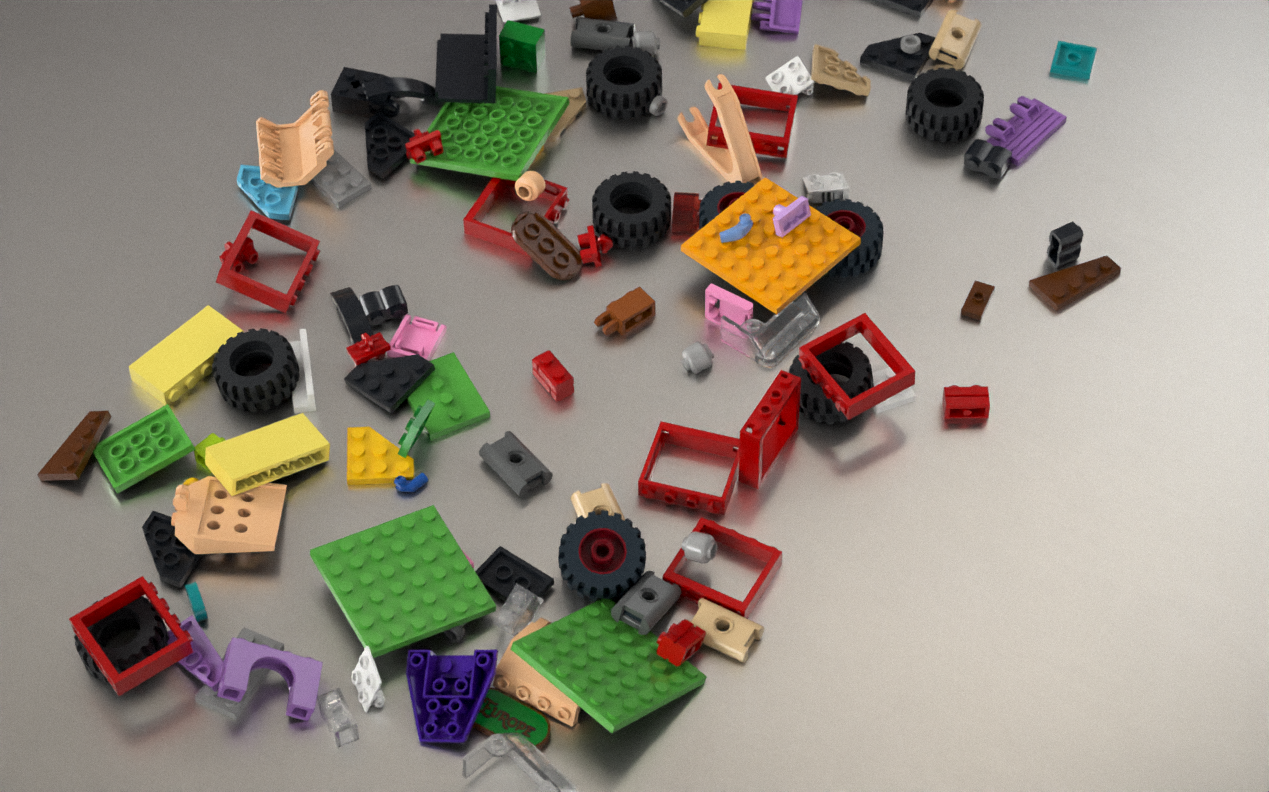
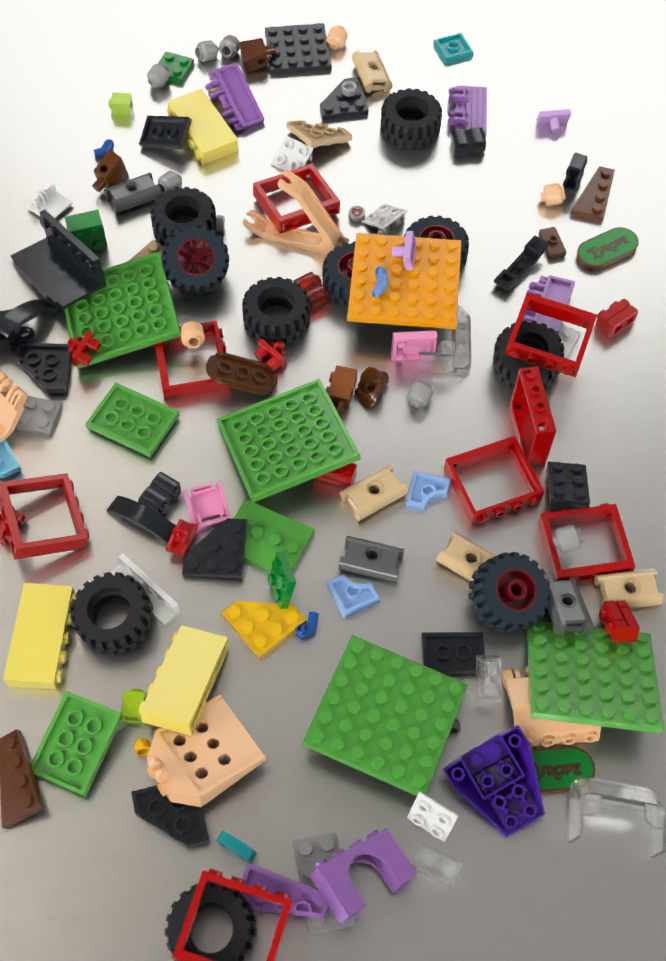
camera: 40 degrees left, 10 degrees up
none -> bright green plate [85,382,180,458]
none -> black wheel [162,224,230,295]
none -> bright green plate [216,378,361,503]
none -> light blue tile [326,574,380,618]
none -> tan piece [340,464,408,521]
none -> light grey tile [349,206,365,222]
none -> reddish brown hair [354,367,389,407]
none -> light blue tile [406,471,451,510]
none -> black slope [493,235,548,291]
none -> medium lavender hinge [523,275,575,335]
none -> lavender tile [536,109,571,133]
none -> light nougat head [540,183,565,207]
none -> black plate [547,461,590,508]
none -> green tile [577,227,639,270]

